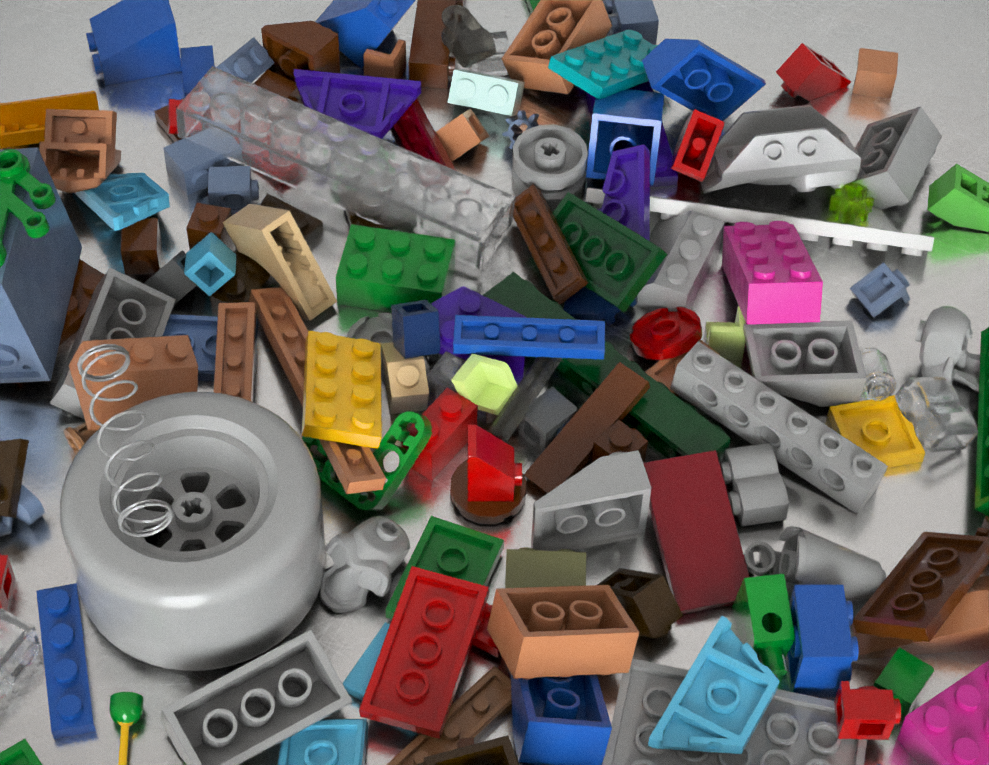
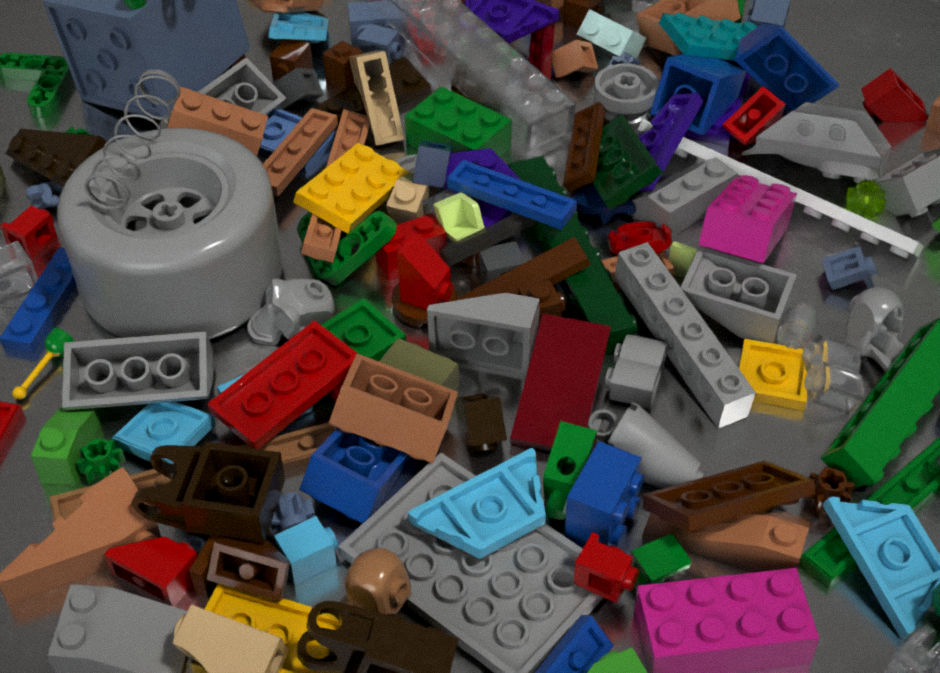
camera: 30 degrees right, 5 degrees down
medium azure brick [184,232,236,296] -> none

